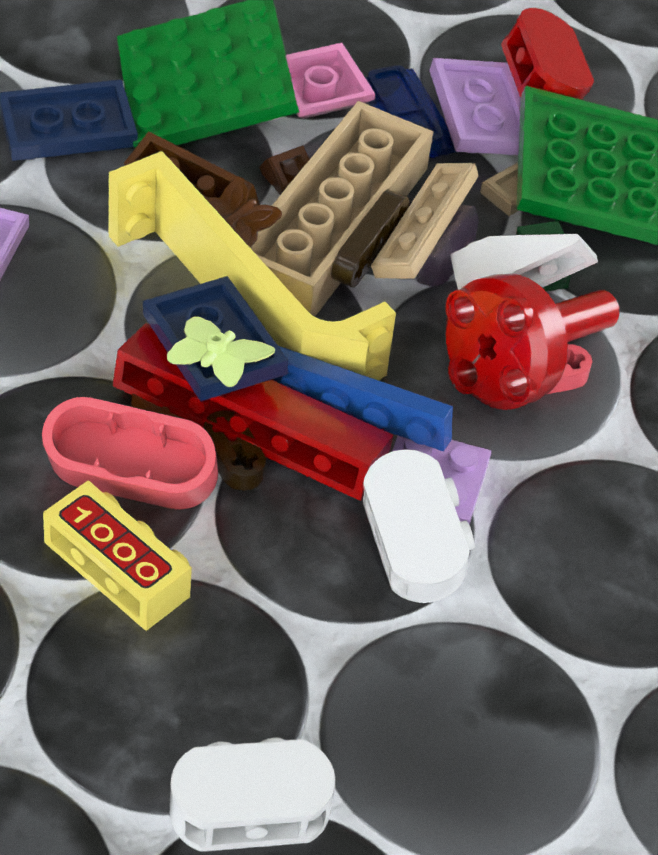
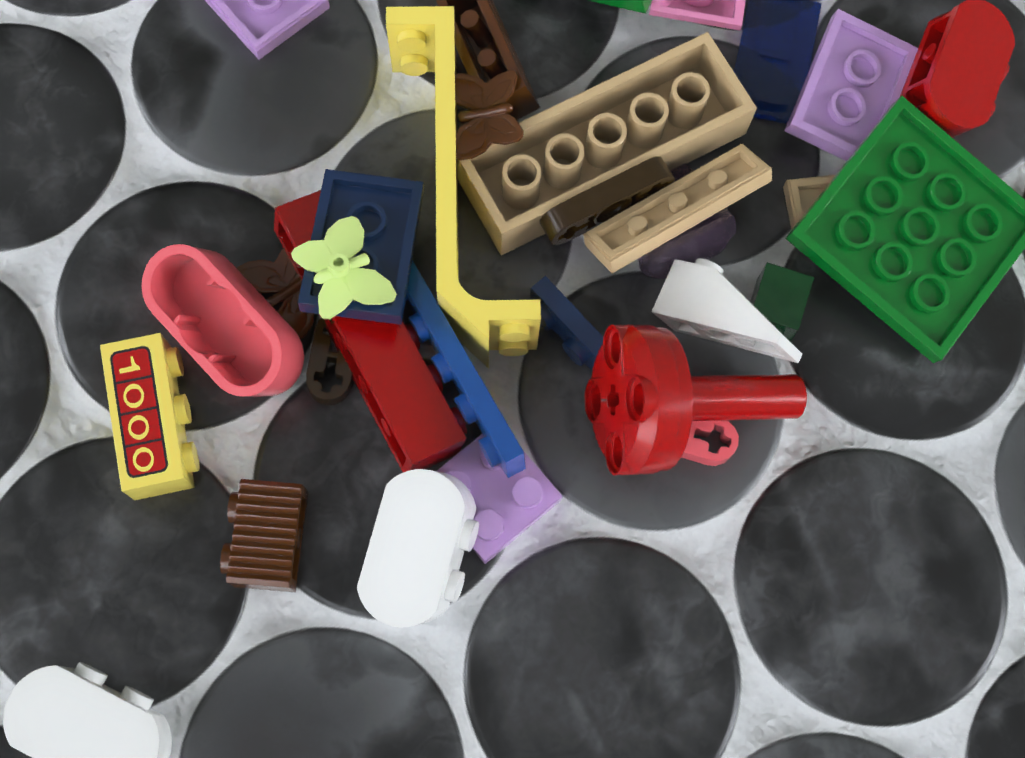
camera: 35 degrees right, 25 degrees up
reddish brown slope [259,145,310,195] -> none
none -> reddish brown brick [220,479,308,592]
none -> dark blue plate [530,276,604,371]

